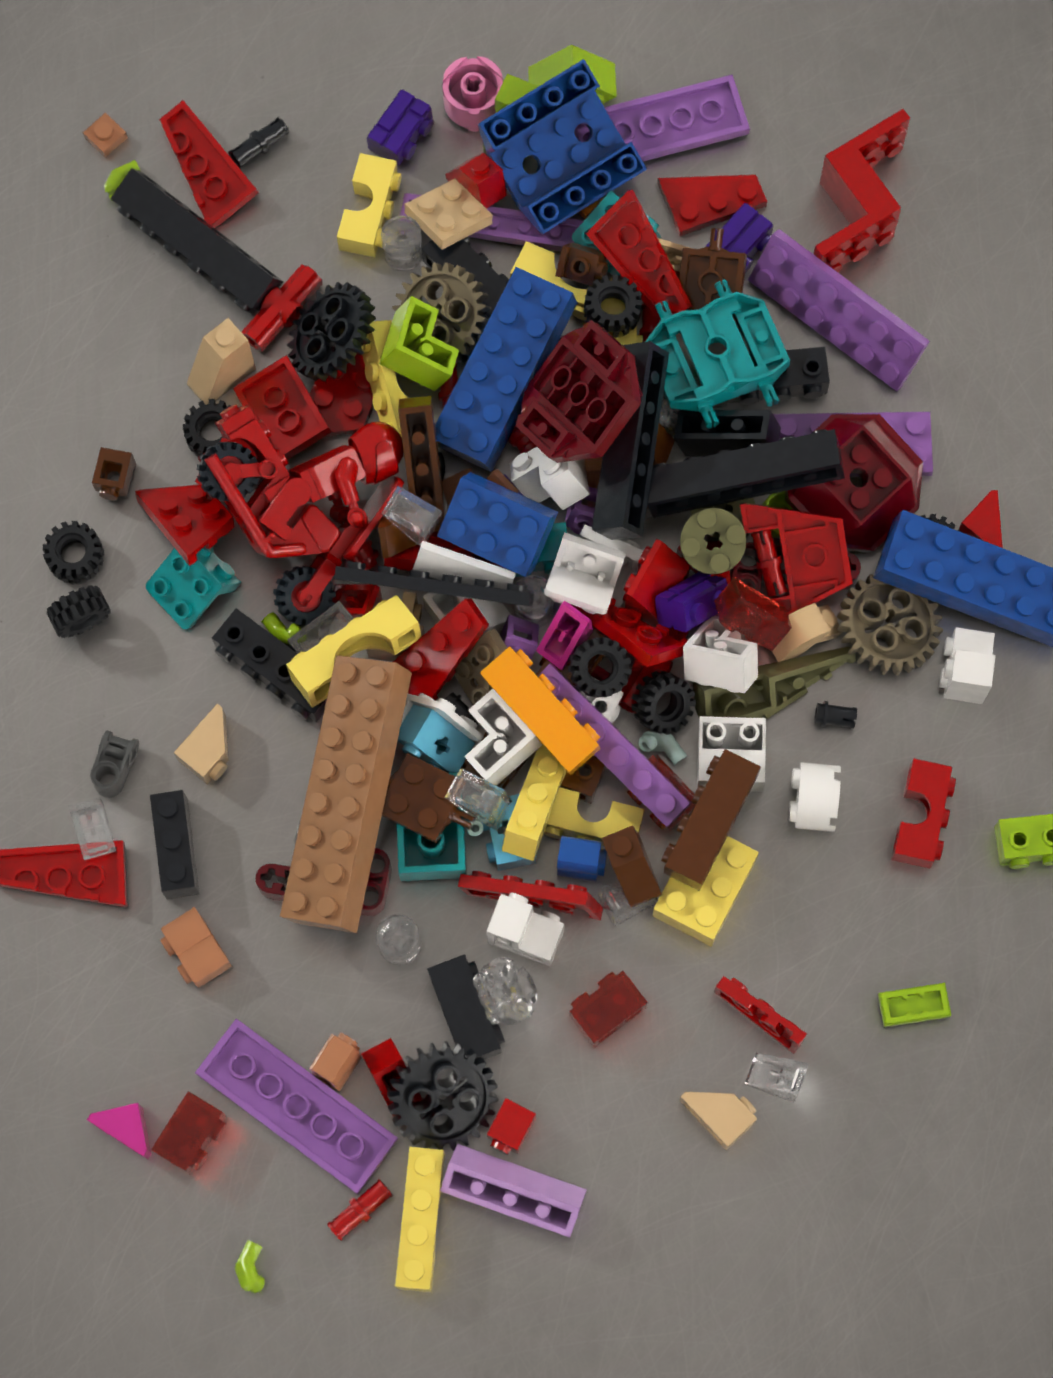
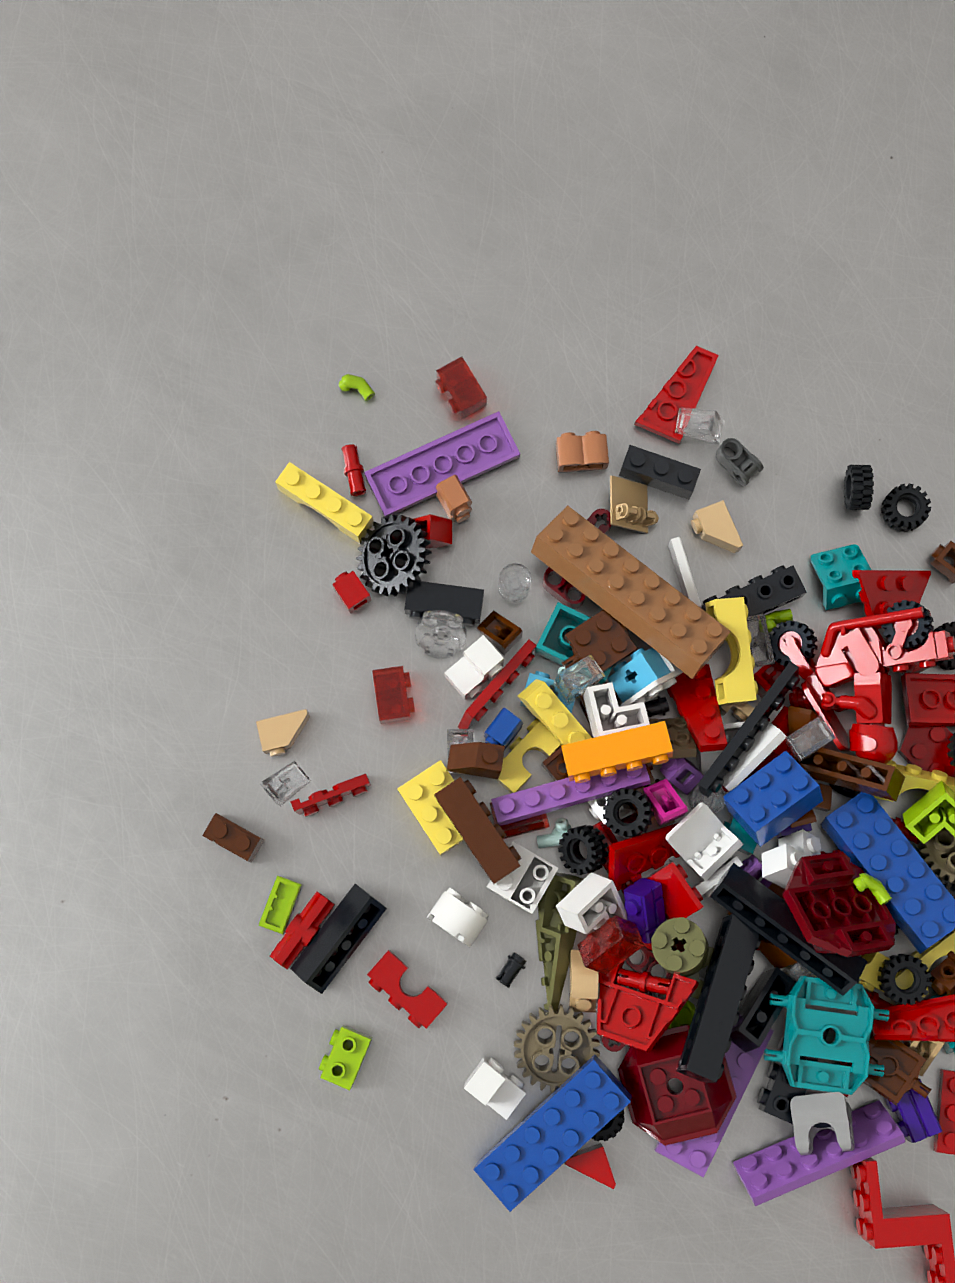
camera: 115 degrees right, 5 degrees up
dark pink slope [87,1103,152,1159] -> none
lavender brick [440,1144,587,1237] -> none
none -> reddish brown brick [203,813,264,863]
none -> red piece [270,891,335,970]
none -> black brick [290,884,387,994]
none -> reddish brown slope [476,610,523,655]
none -> tan hinge [610,476,659,533]
none -> white tile [668,537,702,608]
none -> light grey piece [790,1092,855,1155]
none -> lime arm [853,873,892,906]

